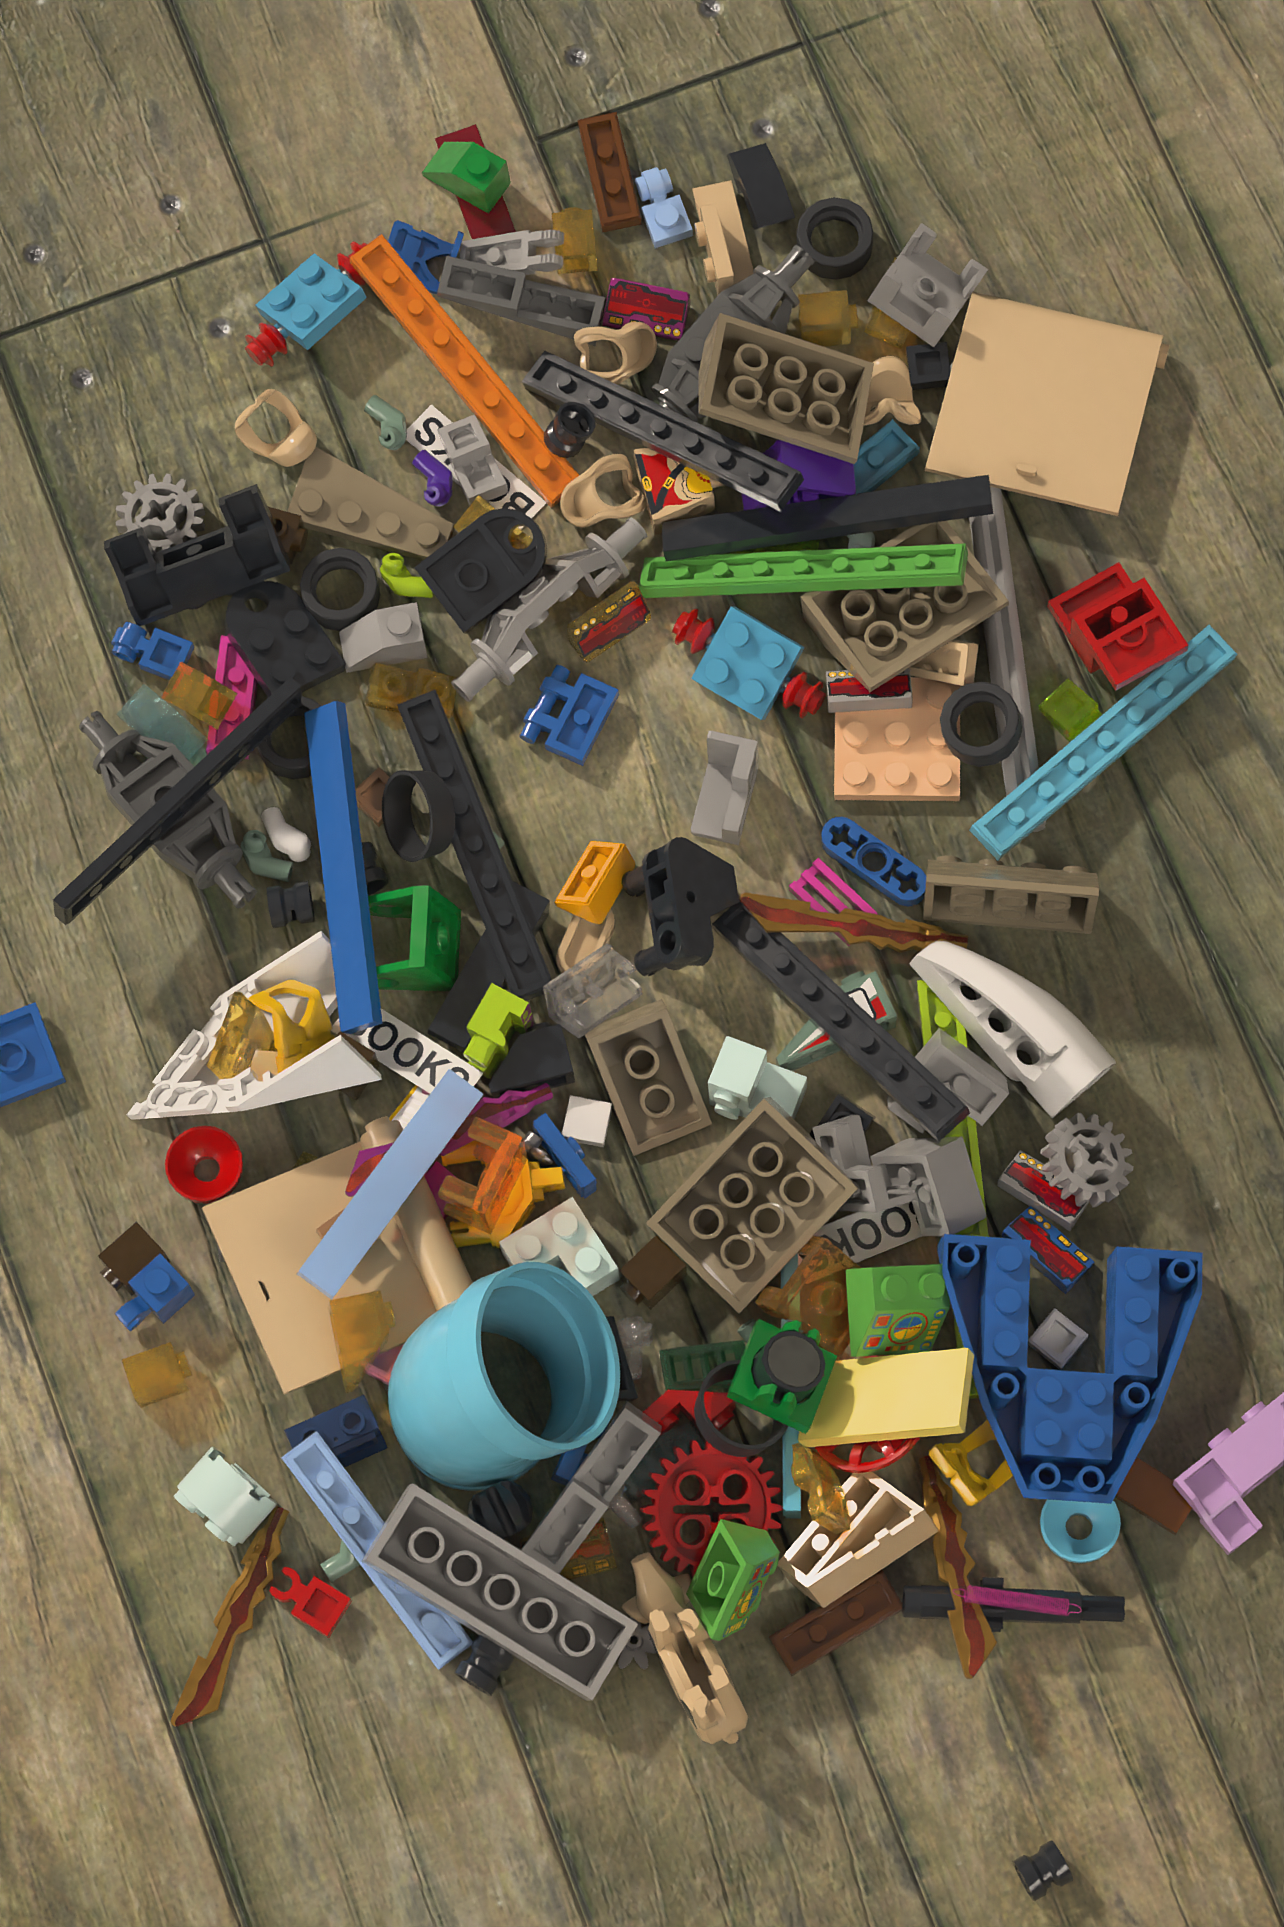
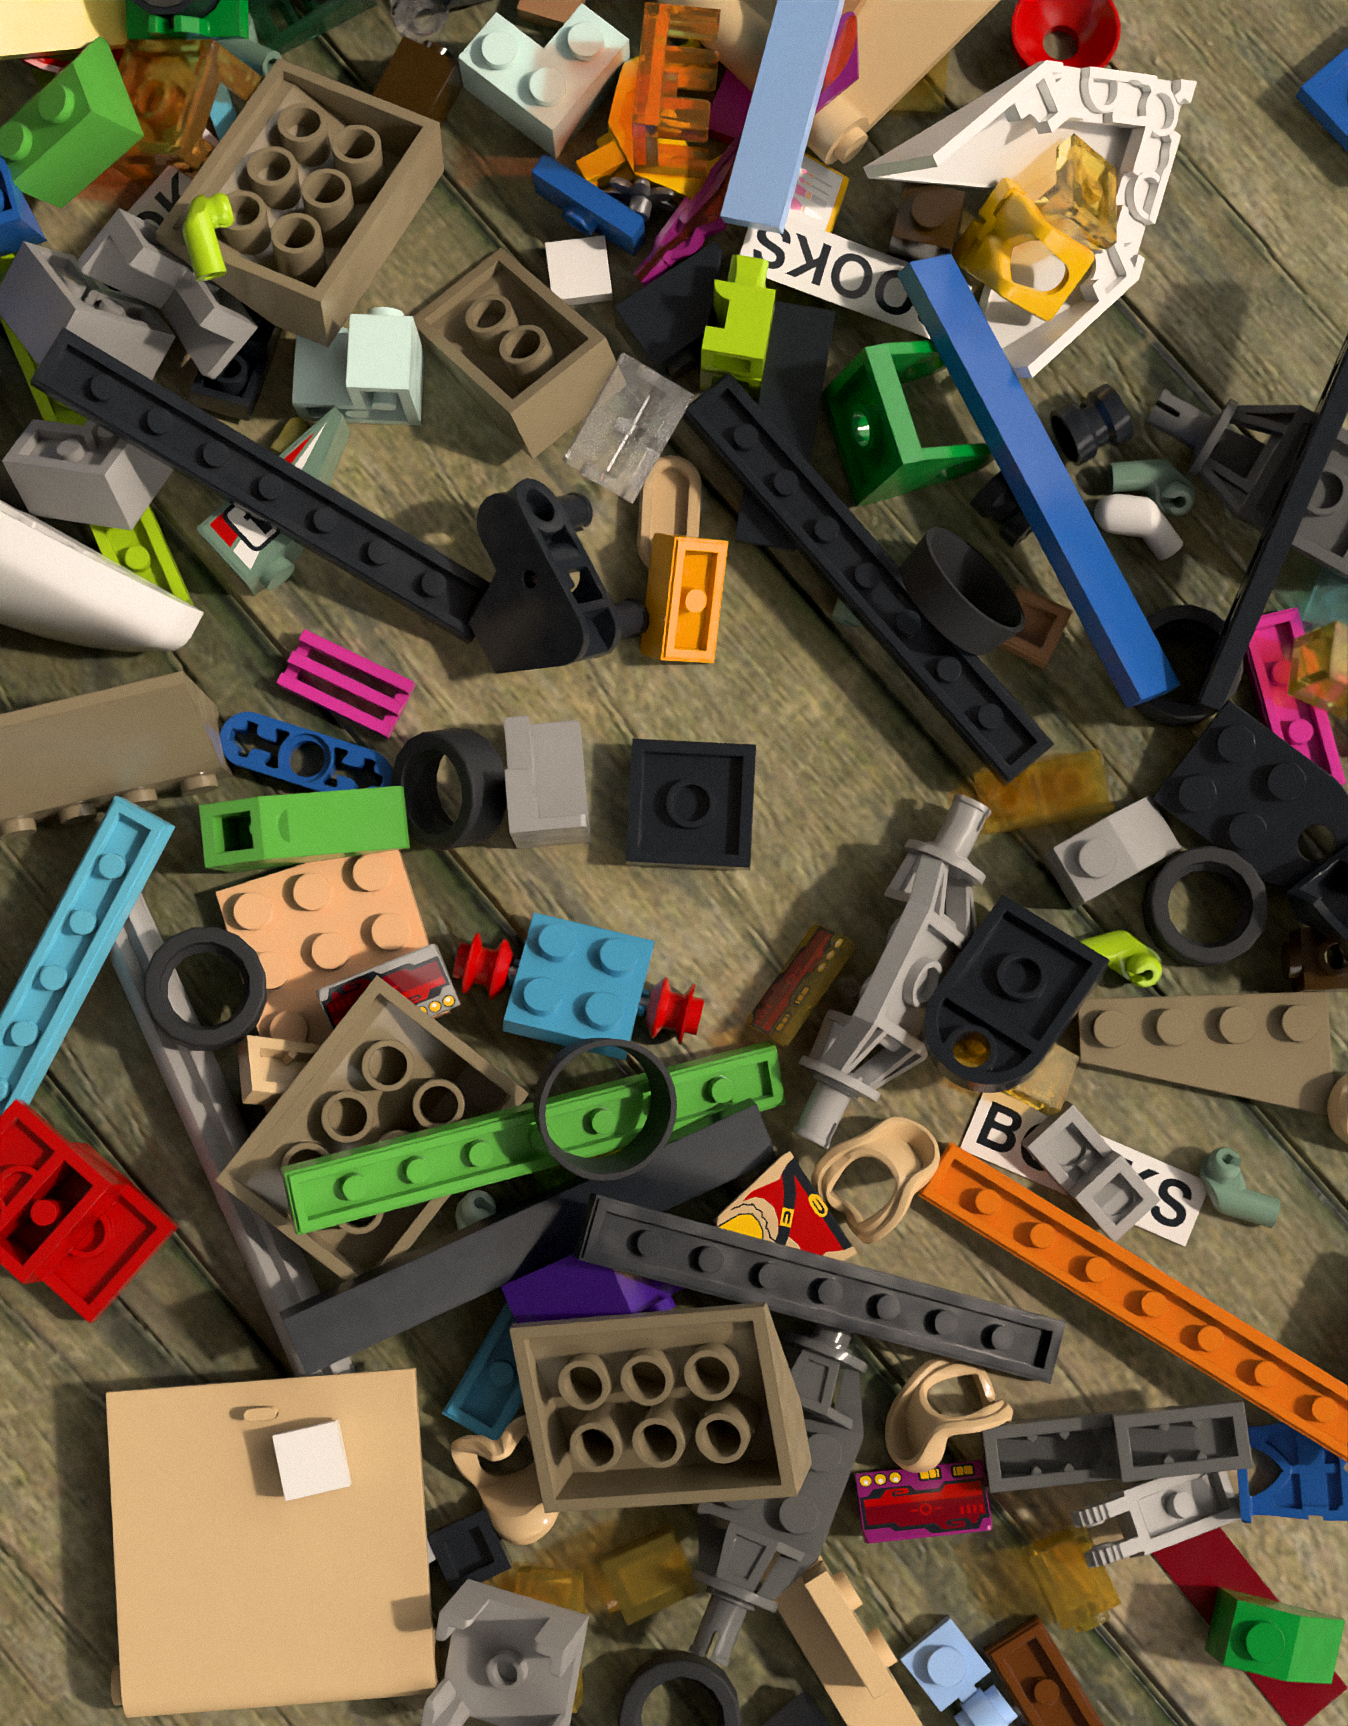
camera: 155 degrees right, 10 degrees up
dark purple arm [412,449,453,507] -> none
blue plate [519,665,619,766] -> none
black wheel [544,402,596,458] -> none
pearl gold sword [740,893,968,953] -> none
clear neon green slope [1039,678,1103,743] -> none
none -> lime arm [182,192,234,281]
none -> bright green slope [199,786,410,873]
none -> light yellow piece [270,417,308,456]
none -> white tile [272,1419,352,1501]
none -> black tyre [391,728,507,850]
none -> black tyre [533,1038,677,1181]
none -> black plate [626,738,756,871]

